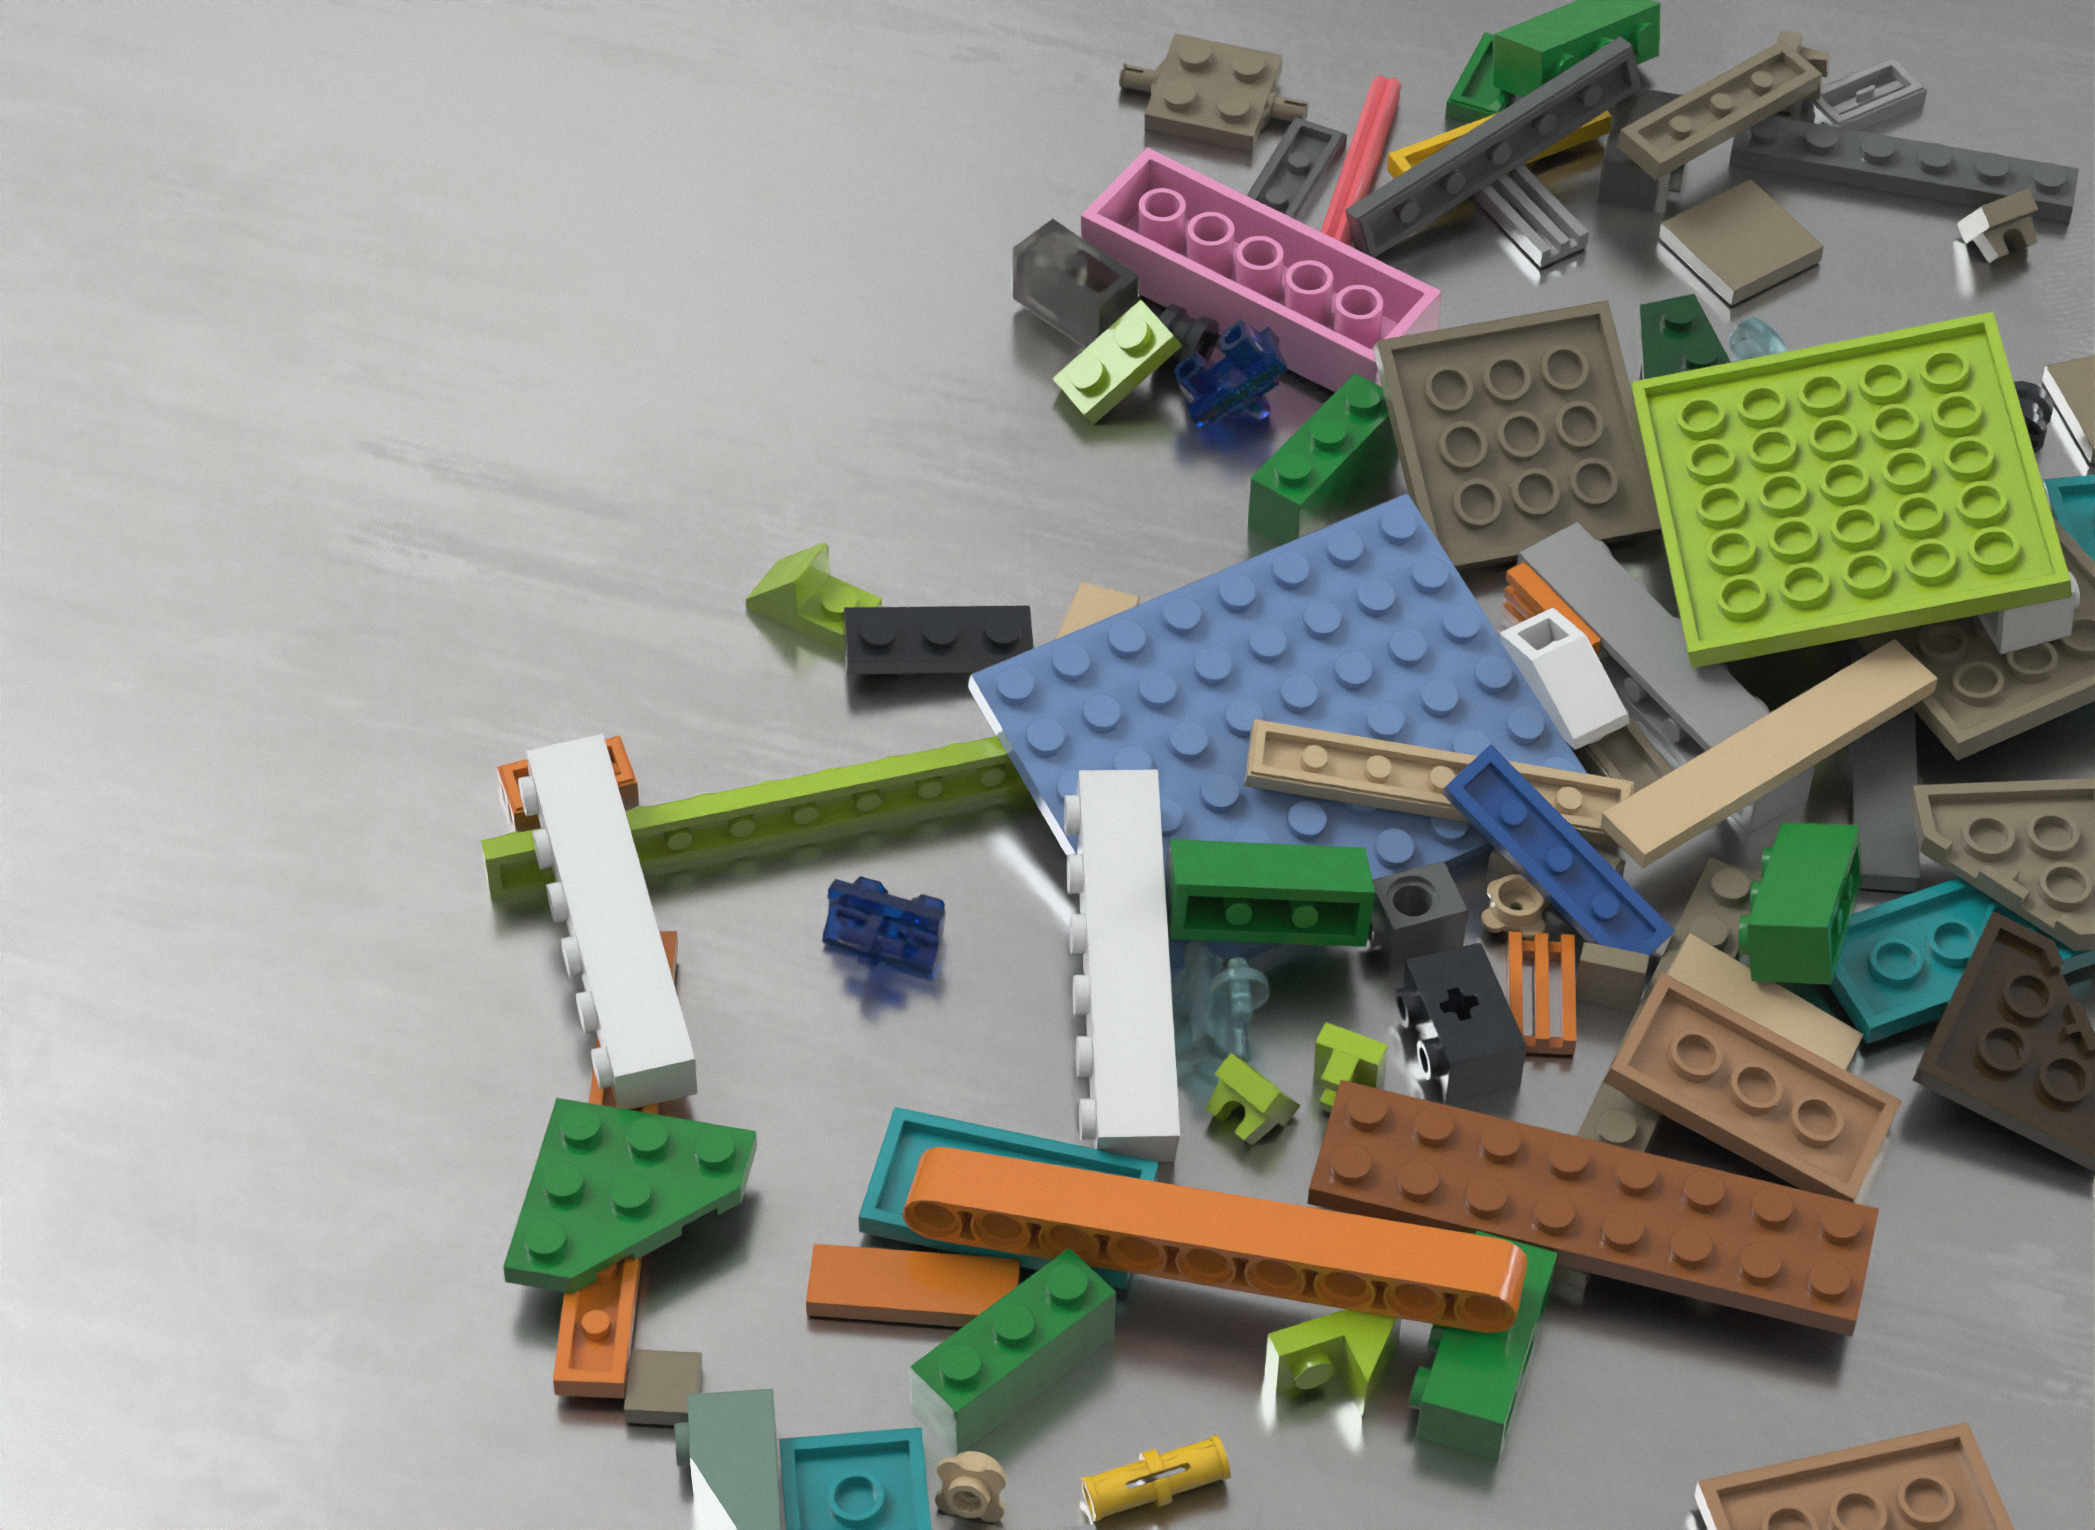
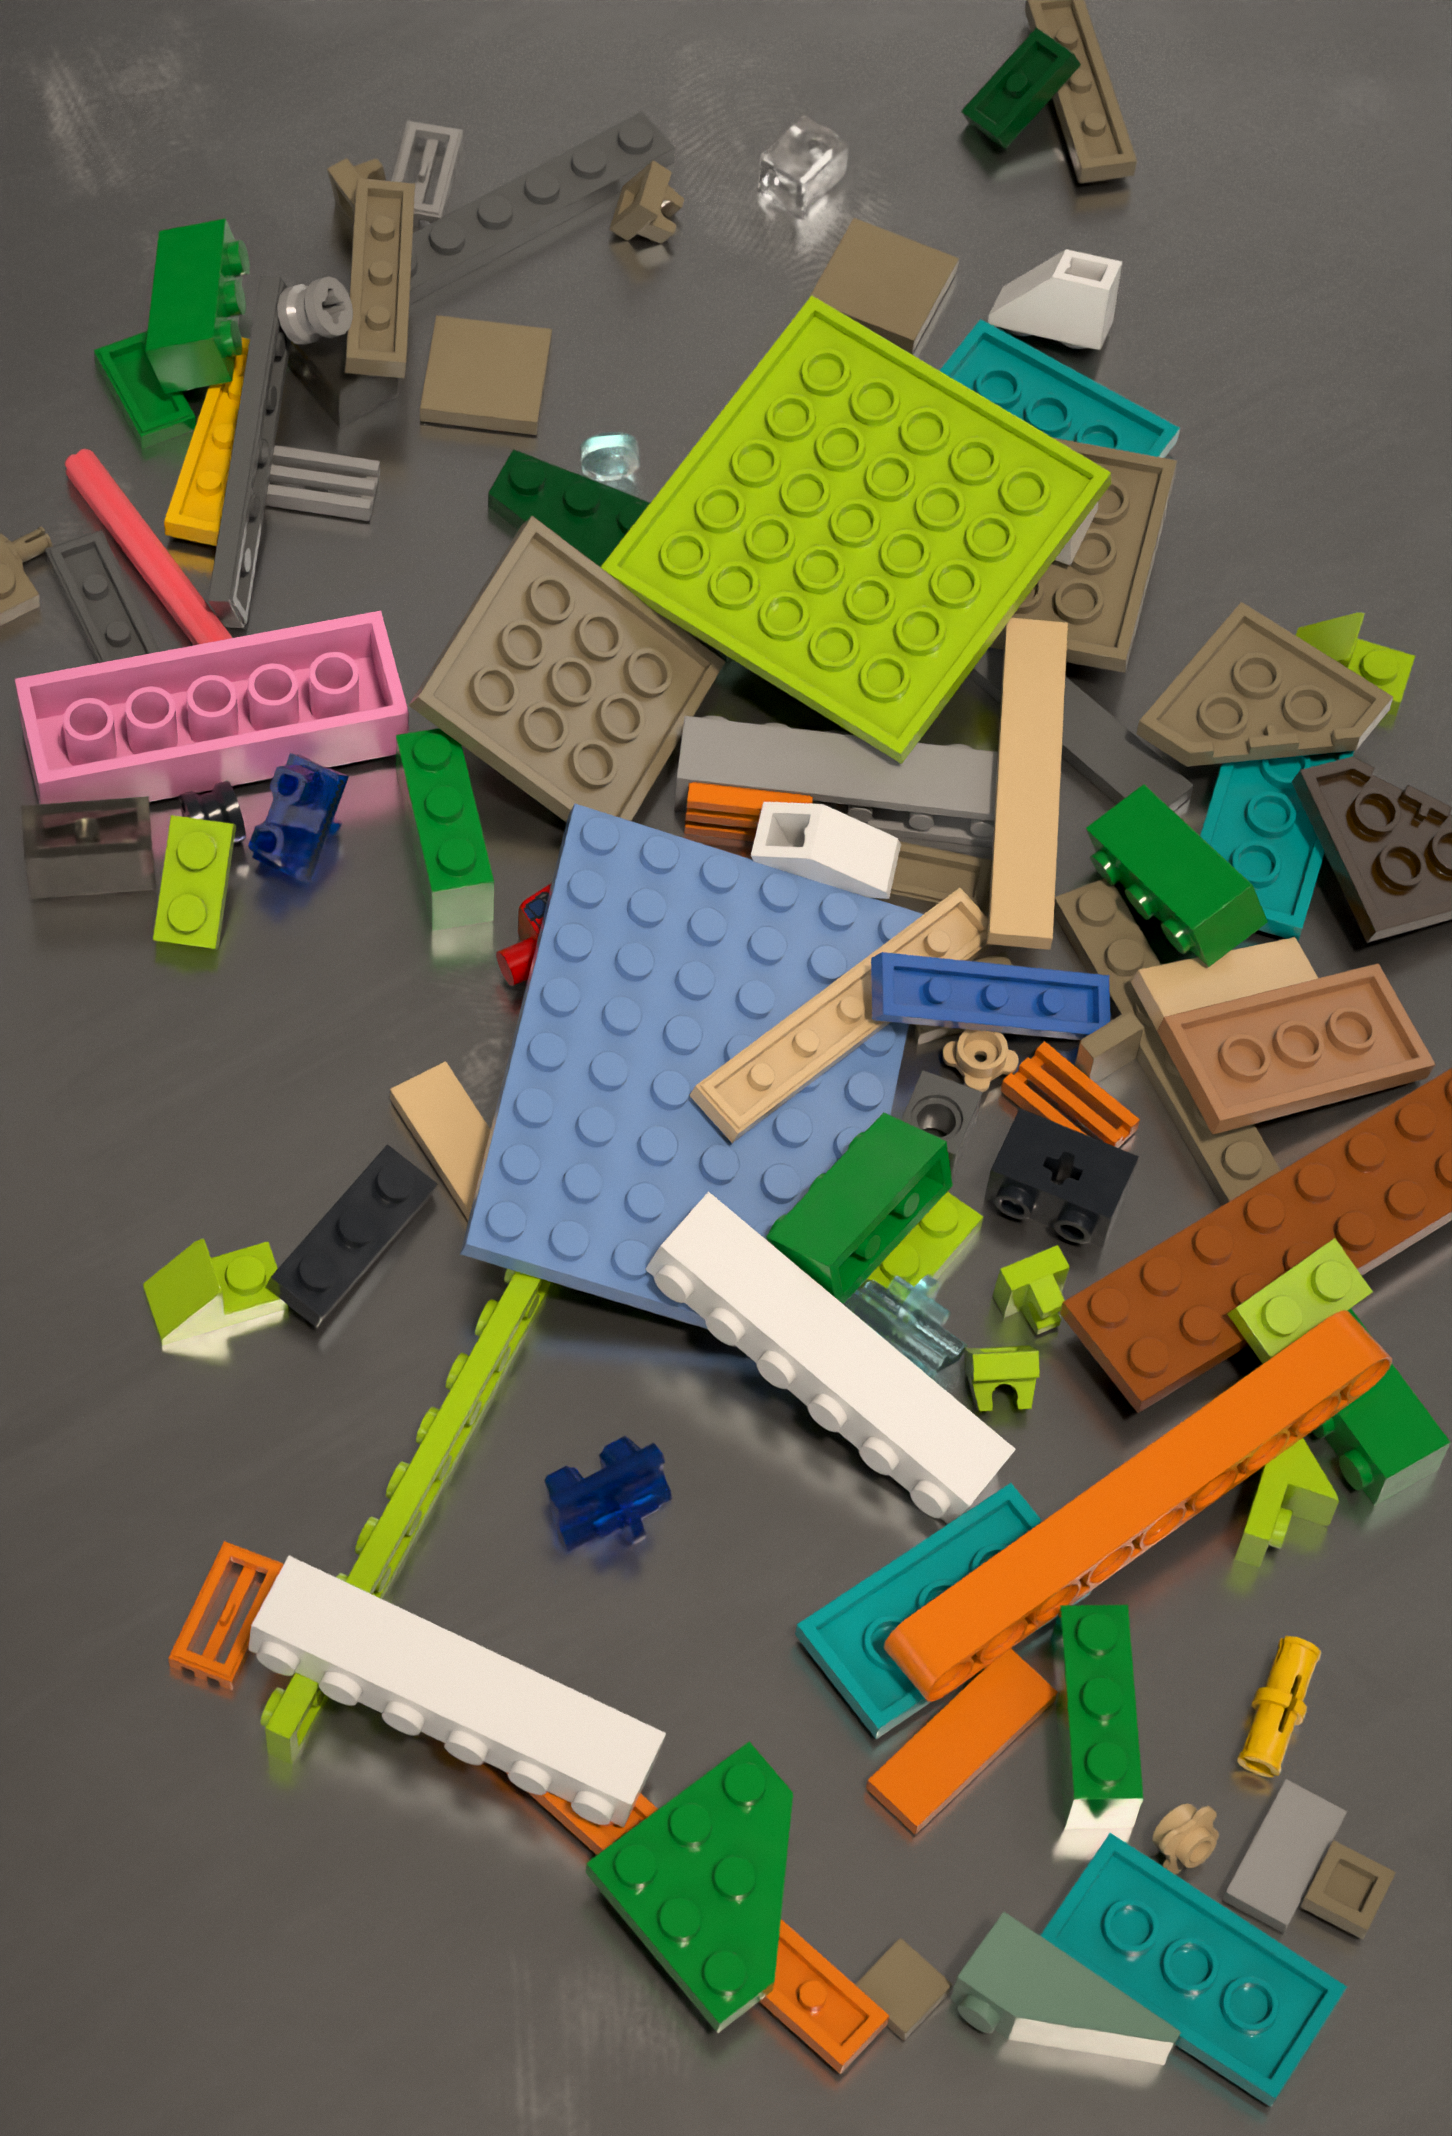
camera: 55 degrees left, 10 degrees up
none -> light grey wheel [278,276,353,345]
none -> lime plate [860,1192,983,1318]
none -> lime plate [1227,1238,1373,1364]

